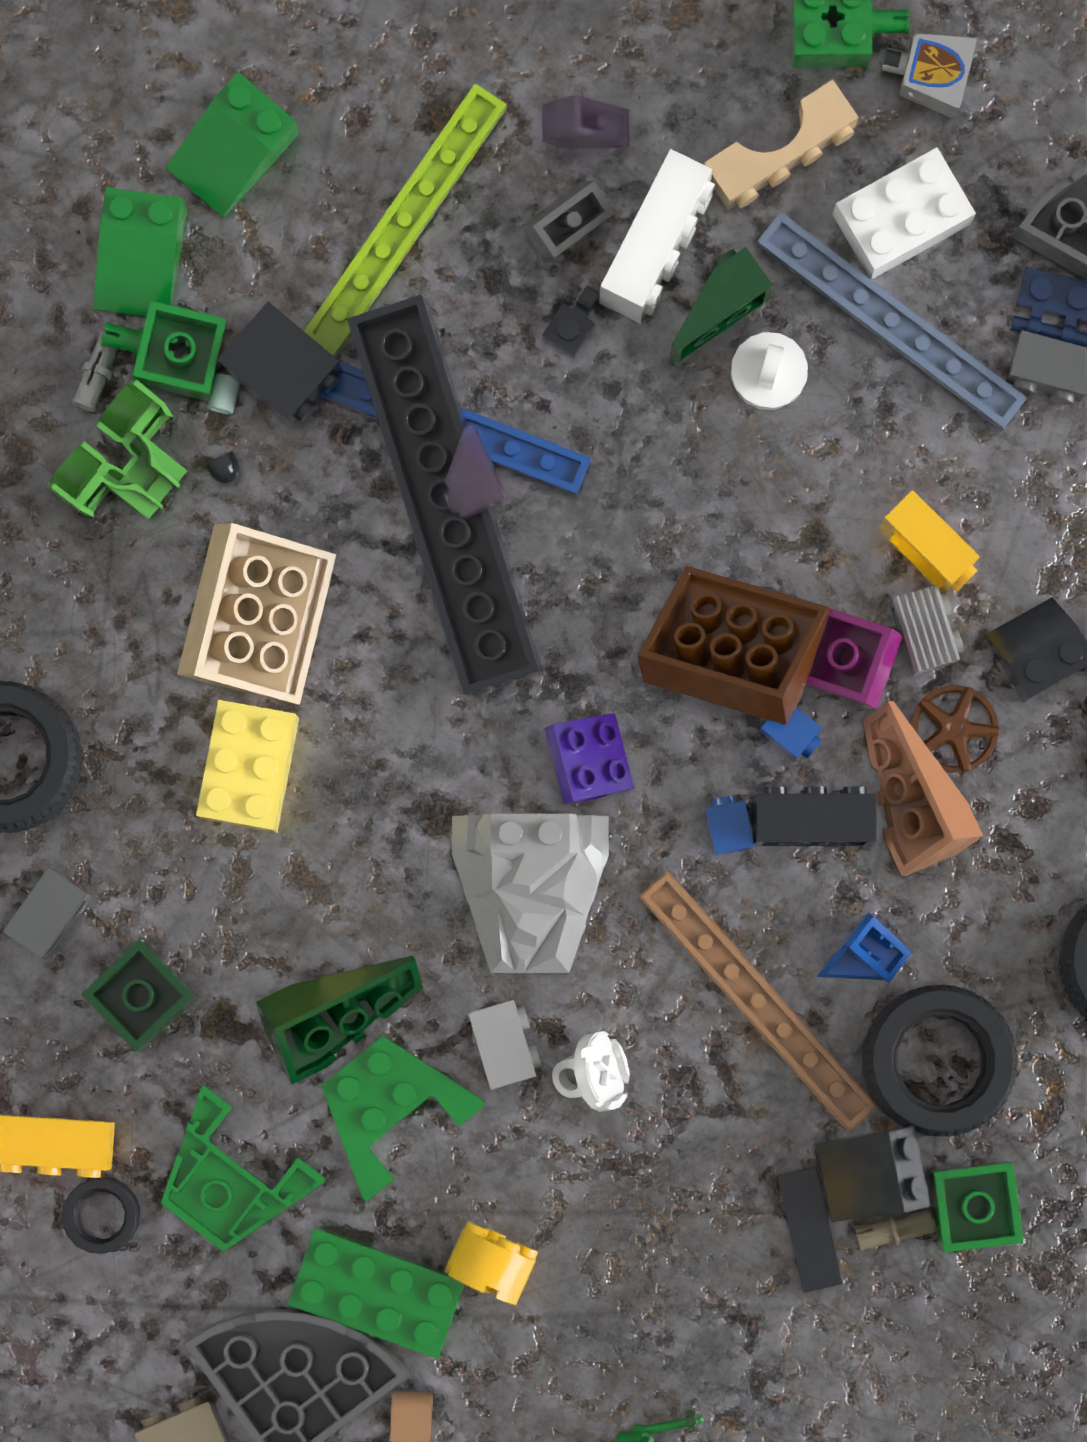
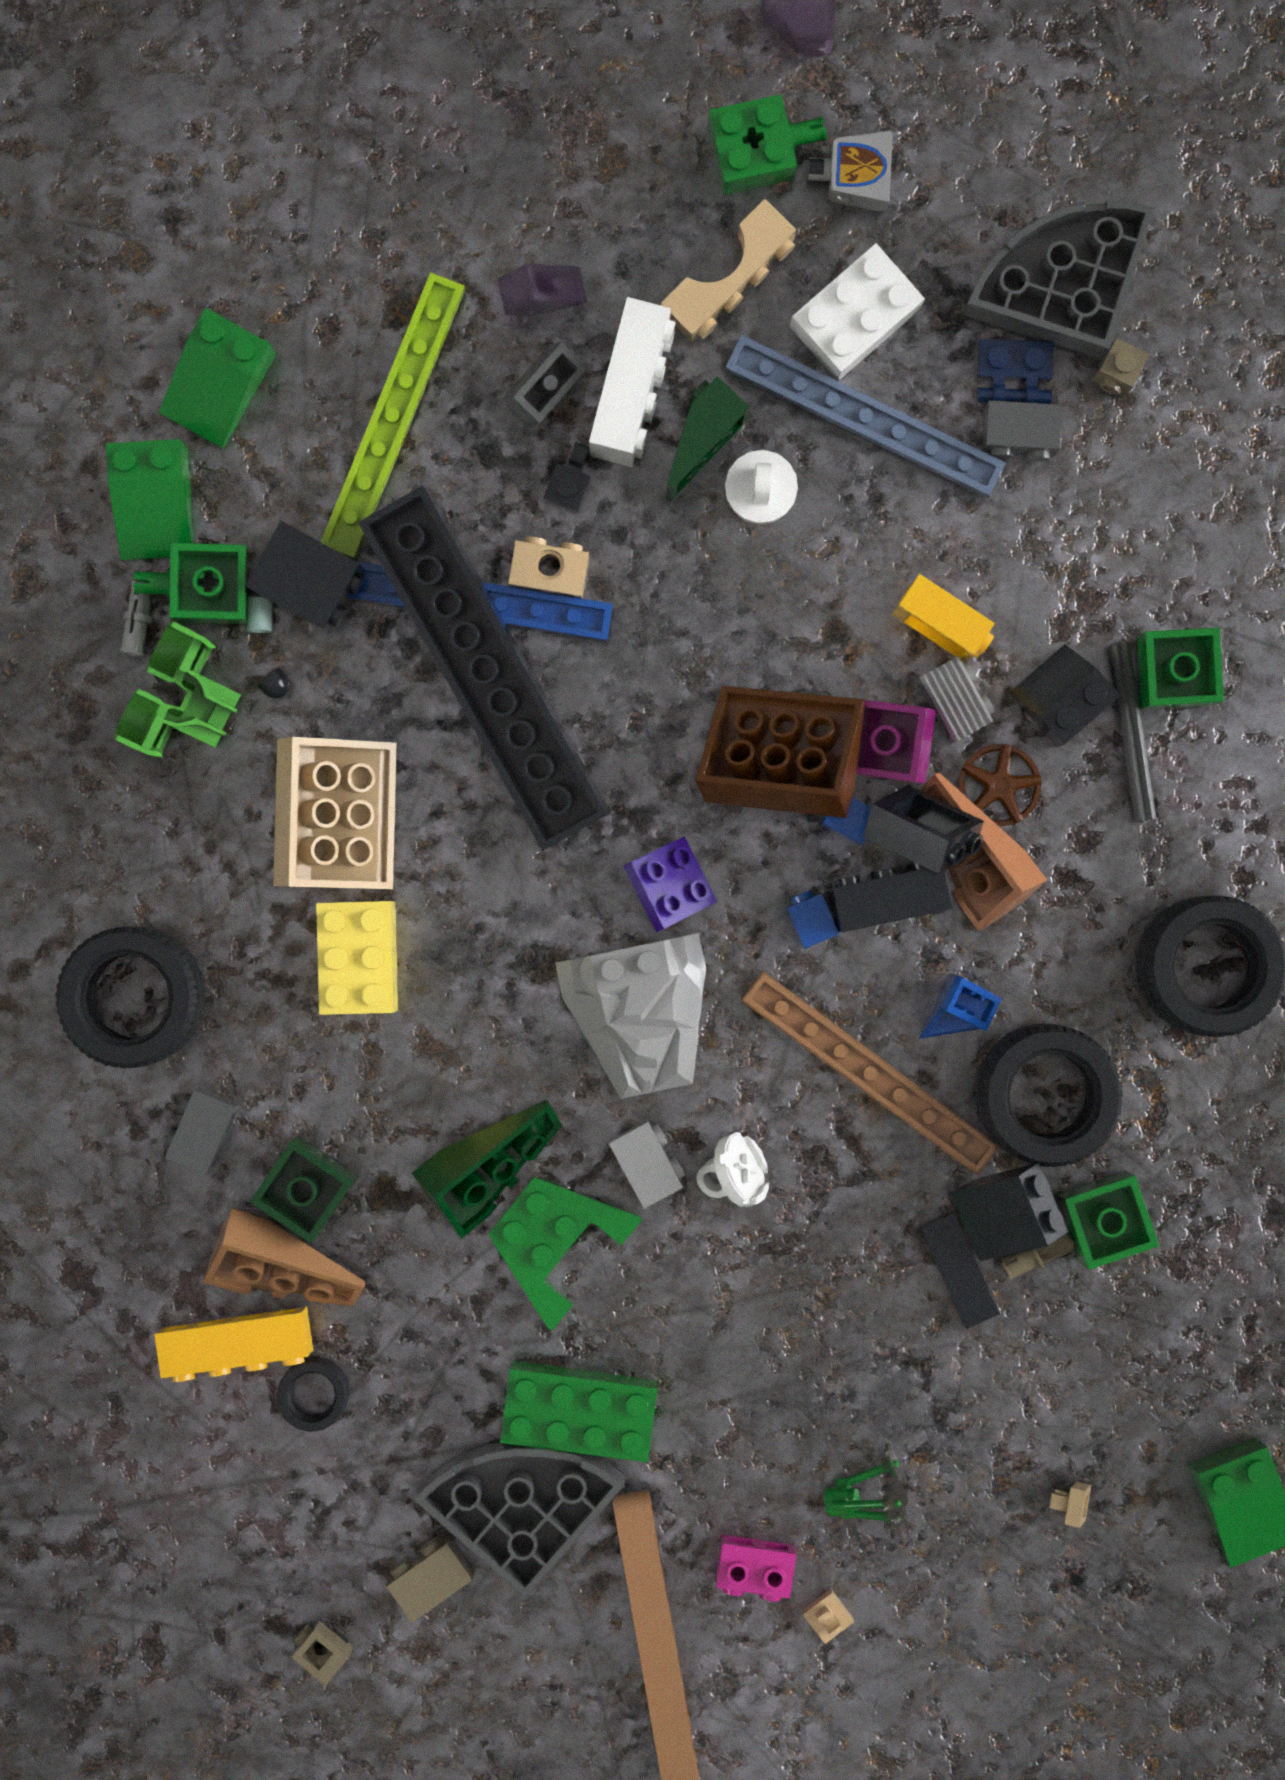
camera: 15 degrees left, 5 degrees up
green wing [161,1085,327,1252] -> none
clear purple slope [443,424,508,519] -> none
yellow brick [444,1221,538,1305] -> none
none -> medium nougat wedge [203,1208,365,1306]
none -> tan brick [508,536,589,599]
none -> black window [863,785,984,874]

